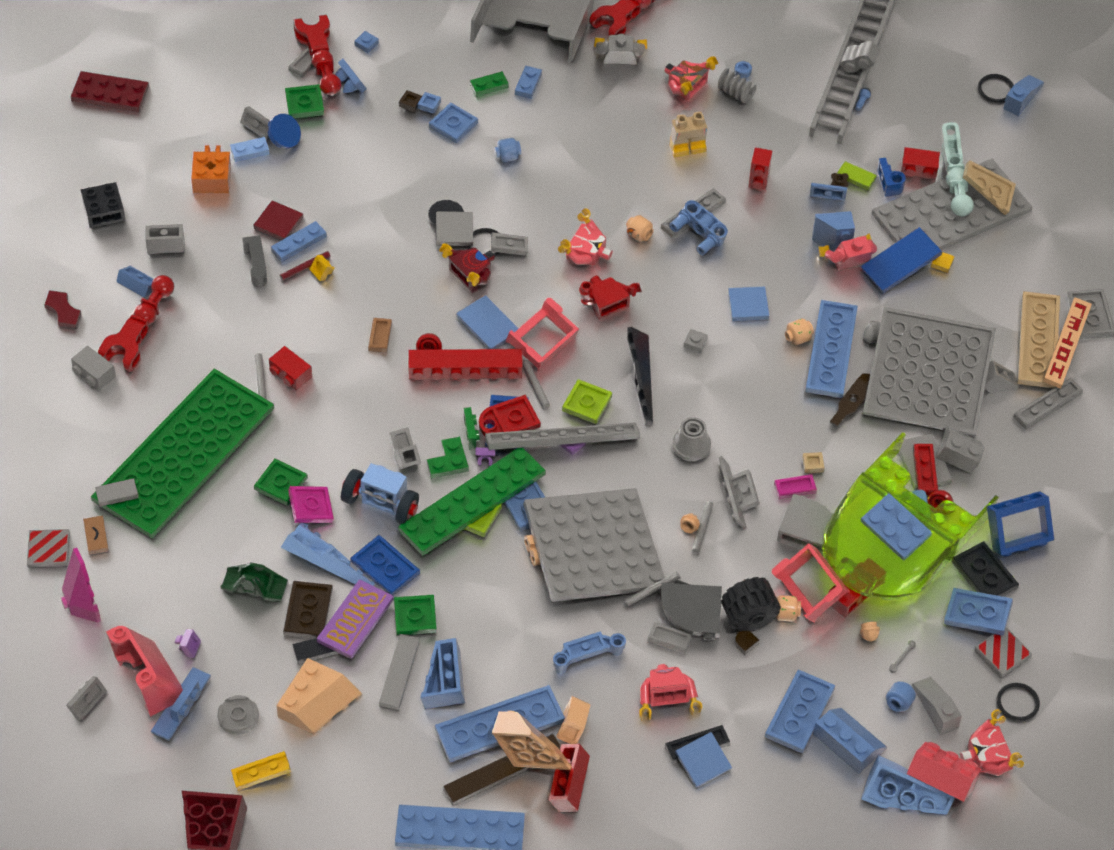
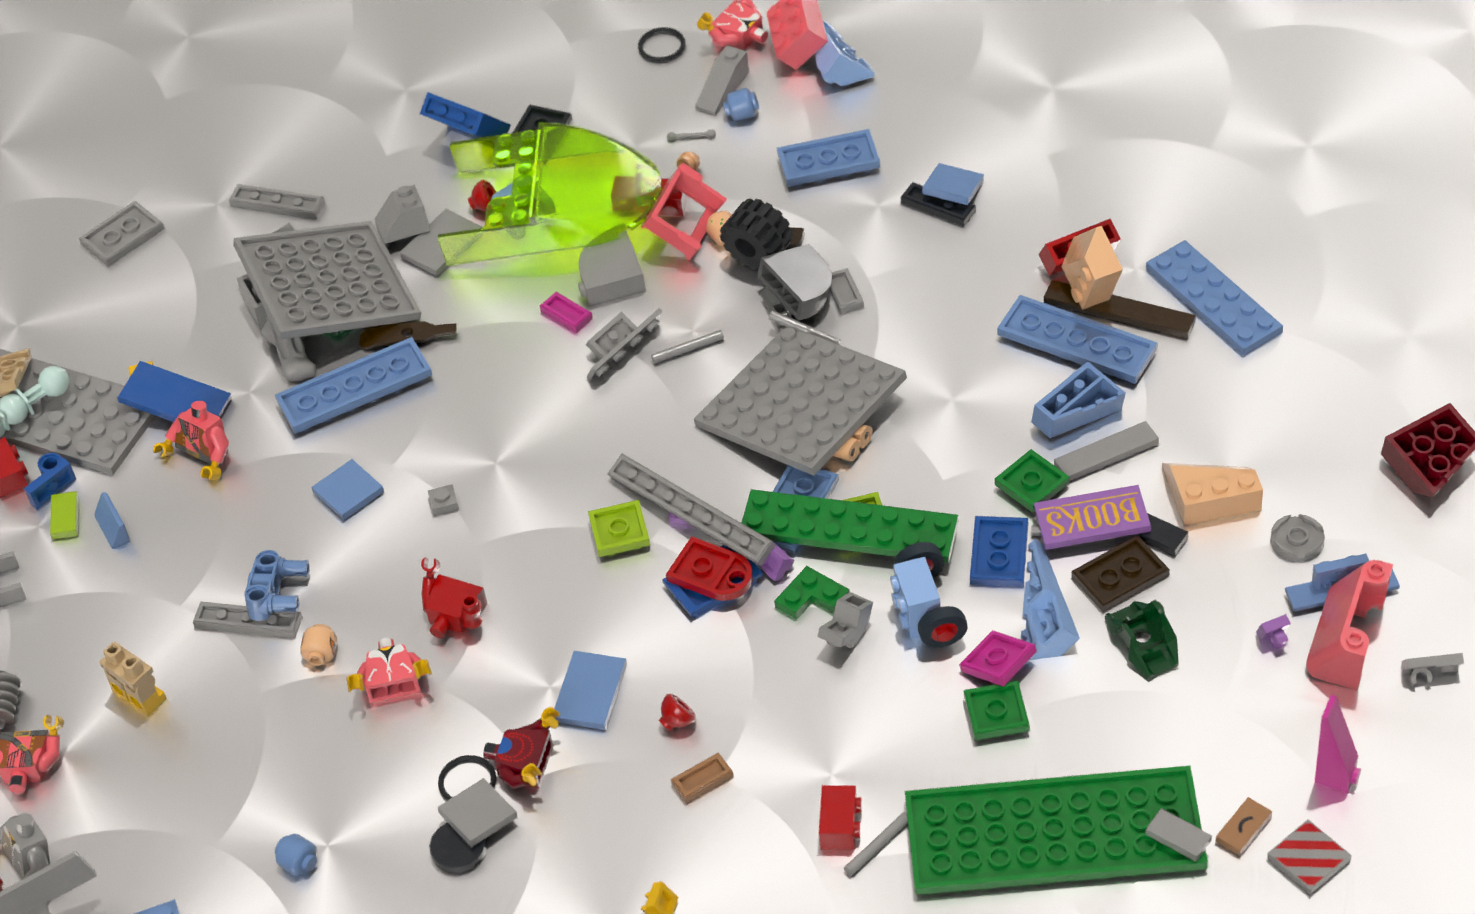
camera: 120 degrees left, 5 degrees down
yellow hinge [231,751,291,791] -> none
red brick [408,349,522,380] -> none
green plate [464,407,480,450] -> none
light grey plate [491,232,528,256] -> none
coral piece [506,298,579,371] -> none
light grey bar [522,360,550,408] -> none
medium blue plate [553,631,626,674] -> none
light nougat slope [556,696,590,744] -> none
black wedge [627,327,653,425] -> none
coral torso [639,664,702,720] -> none
light grey piece [672,417,711,461] -> none
light nougat plate [680,513,700,533] -> none
red brick [748,147,773,190] -> none
light nougat head [785,318,814,345] -> none
tan plate [802,452,825,473] -> none
medium blue slope [812,211,855,252] -> none
medium blue slope [813,708,887,774] -> none
dark brown plate [831,173,849,187] -> none
medium blue plate [861,493,932,561] -> none
red tile [913,444,938,495] -> none
medium blue plate [944,588,1013,635] -> none
light grey tile [974,627,1032,678] -> none
tan plate [1017,291,1060,388] -> none
light nougat tile [1043,297,1092,389] -> none

